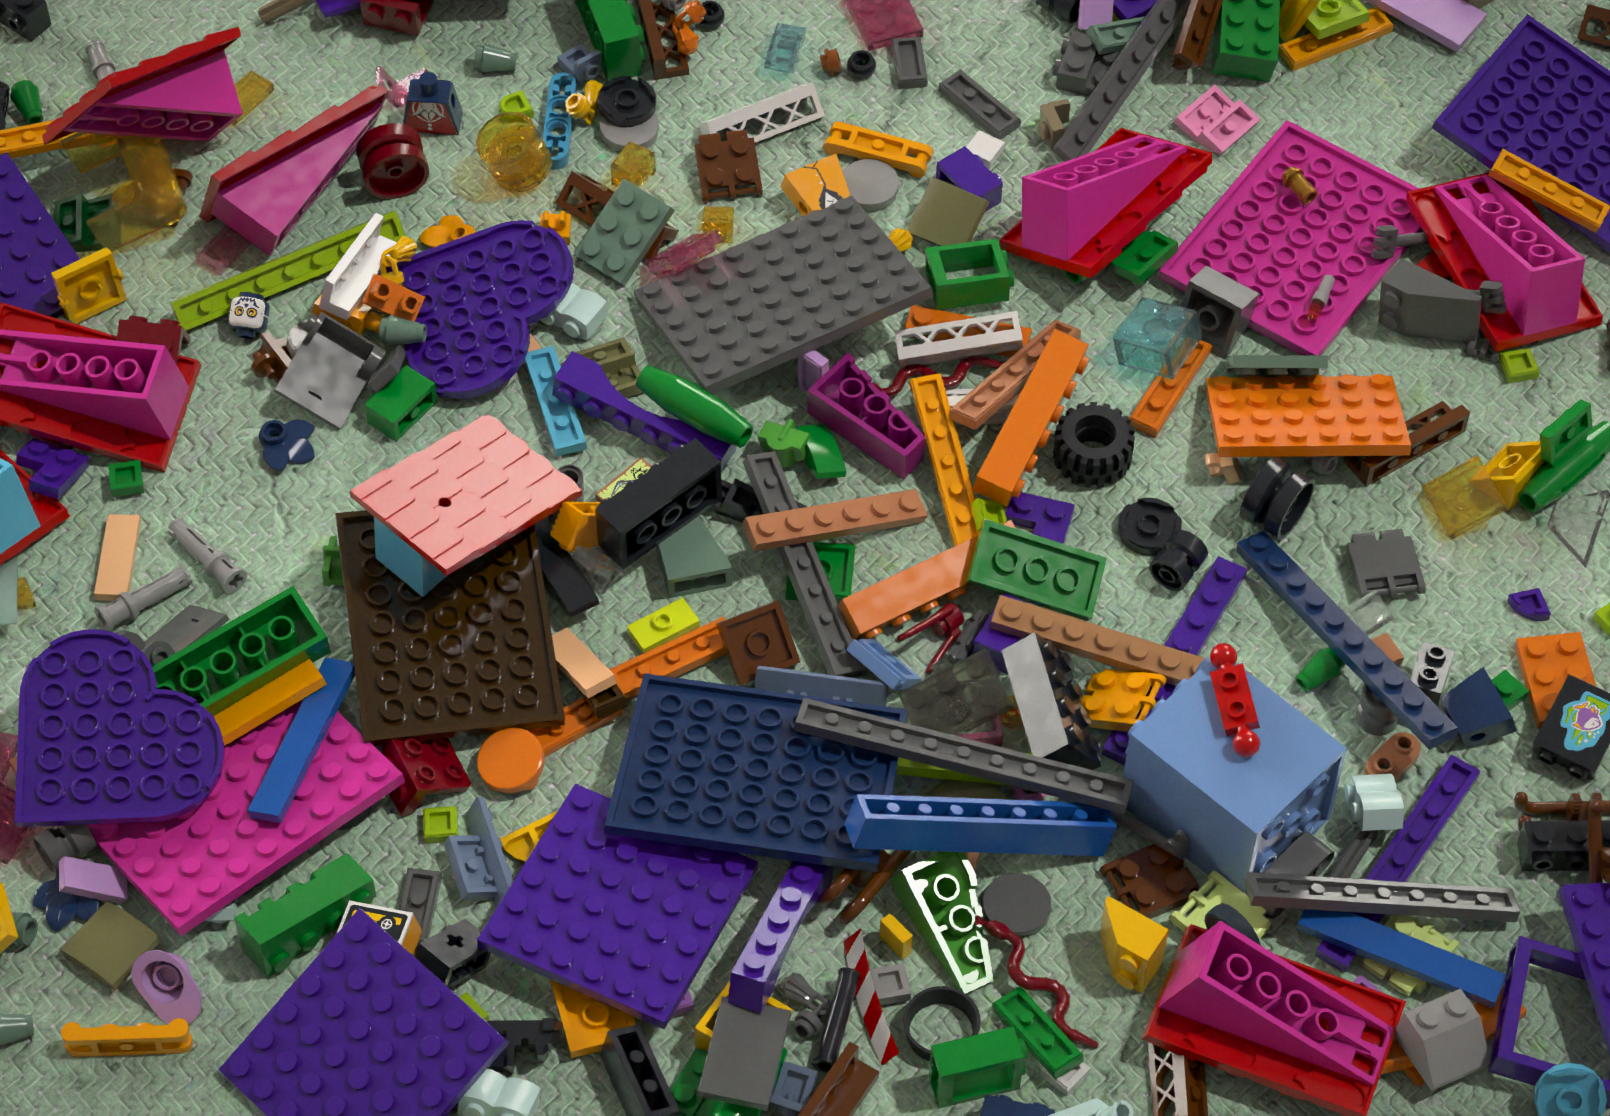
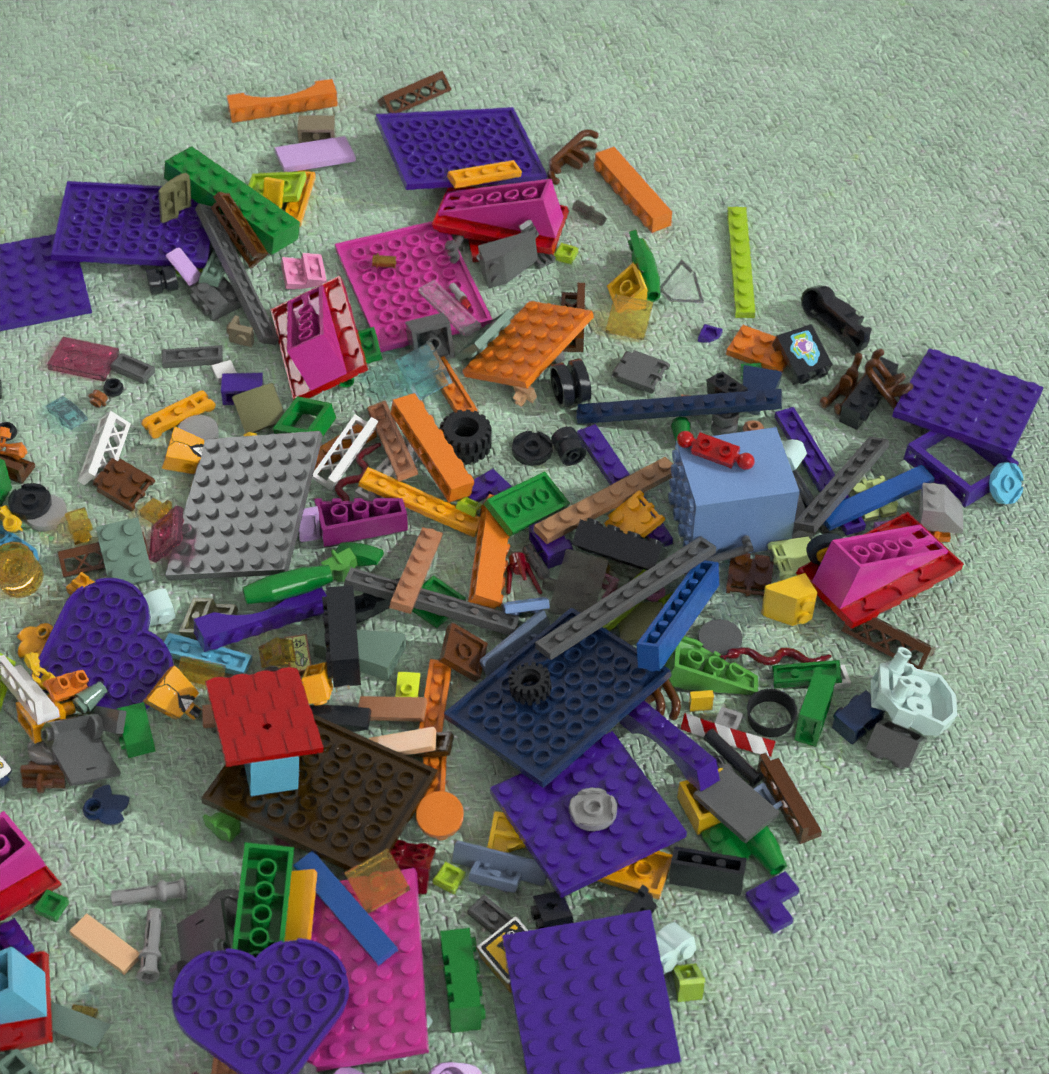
camera: 55 degrees left, 5 degrees down
none -> light orange torso [143,666,202,720]
none -> clear yellow tile [179,656,226,685]
none -> clear yellow brick [258,637,296,668]
none -> clear yellow tile [344,848,411,913]
none -> nougat tile [358,696,427,722]
none -> clear tile [419,280,481,337]
none -> black tyre [508,662,552,706]
none -> light grey tile [569,788,617,831]

